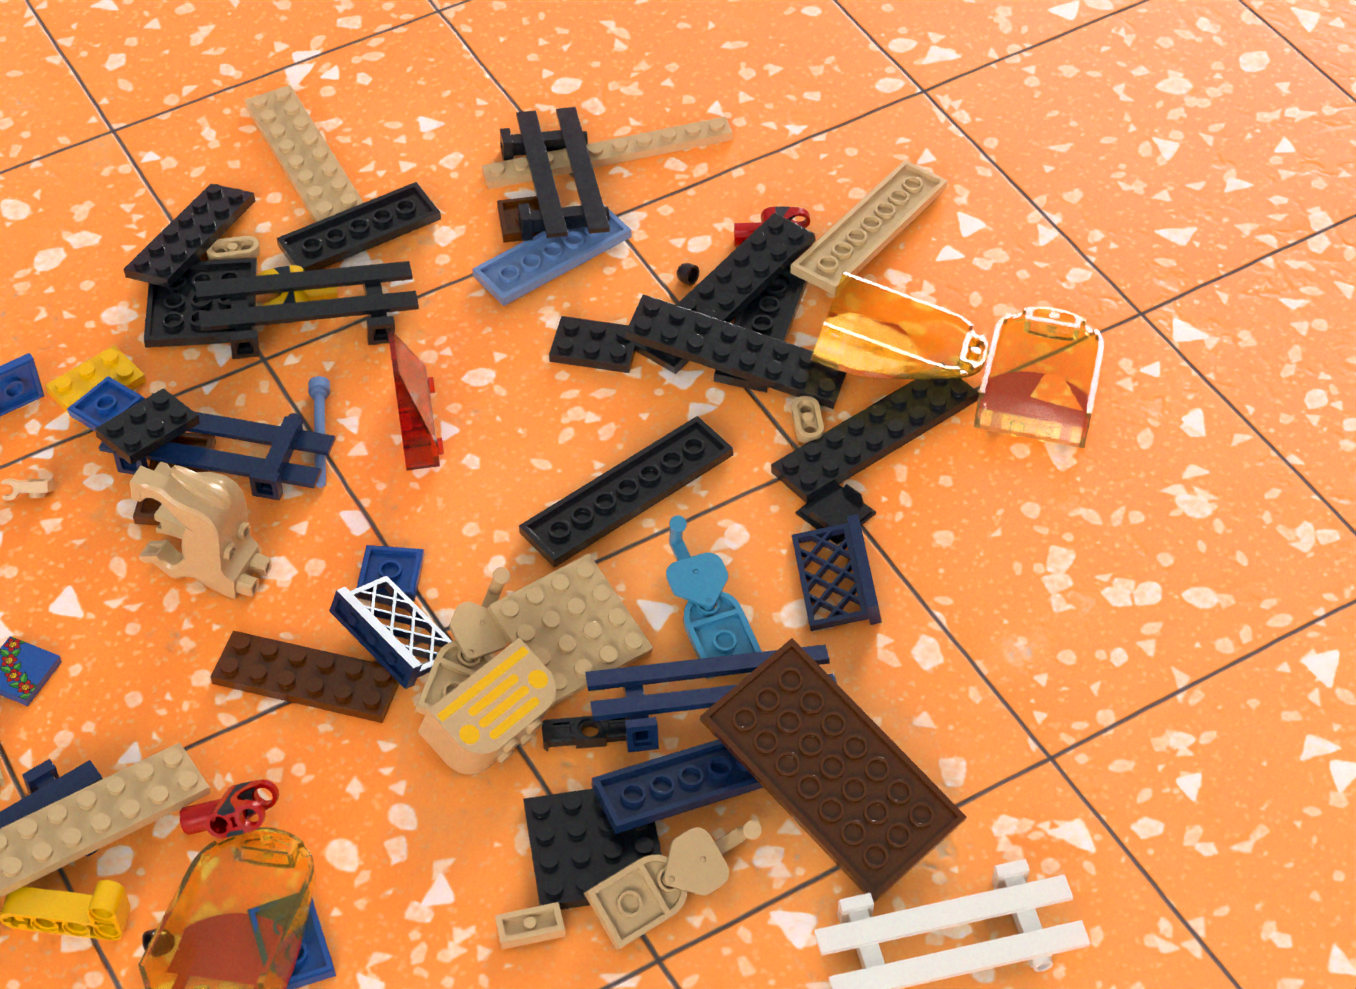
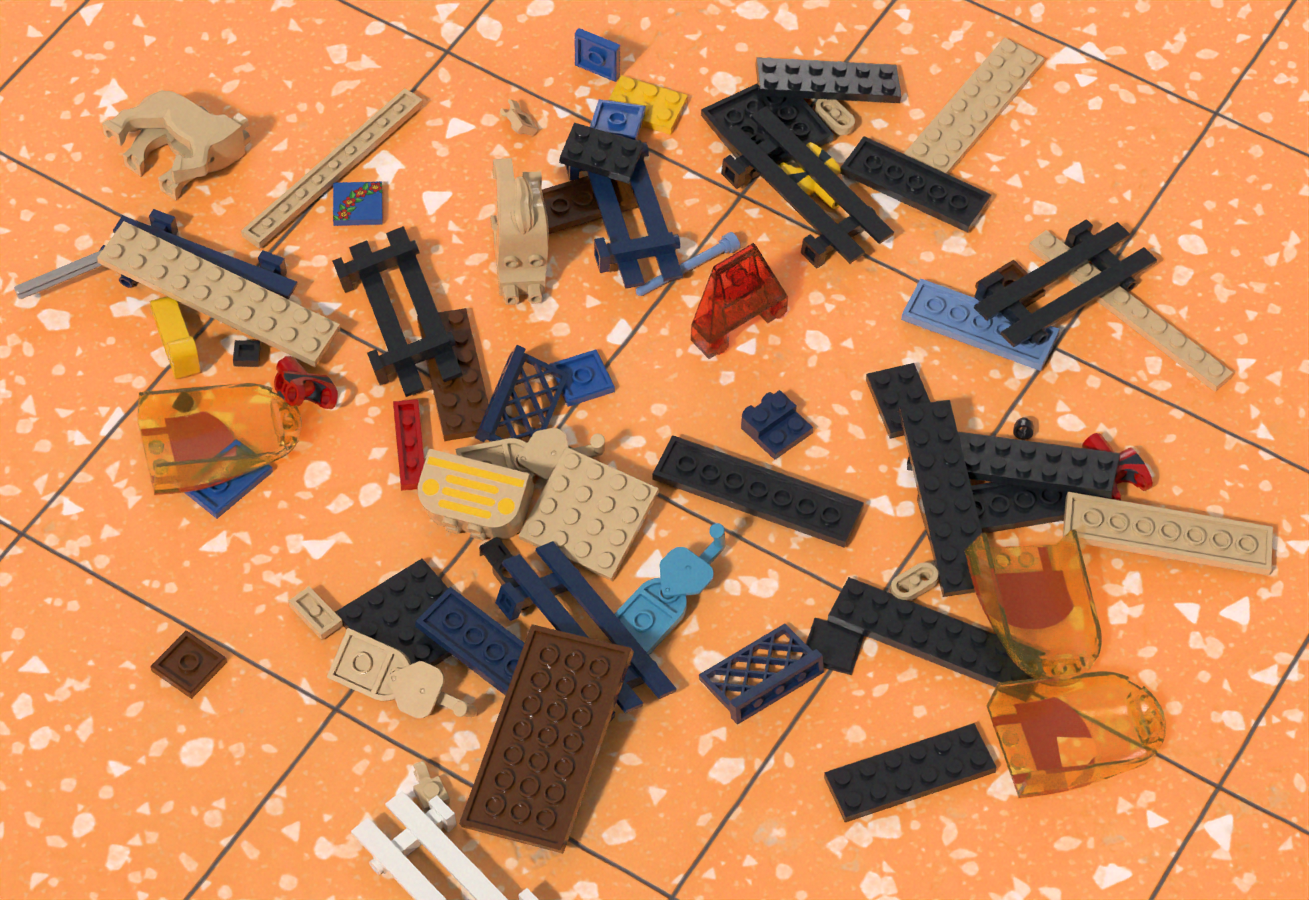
camera: 60 degrees right, 5 degrees up
none -> black plate [233,340,261,367]
none -> black fence [332,226,463,397]
none -> red plate [393,399,425,491]
none -> tan plate [413,761,450,813]
none -> dark blue plate [741,390,813,460]
none -> black plate [824,723,997,823]

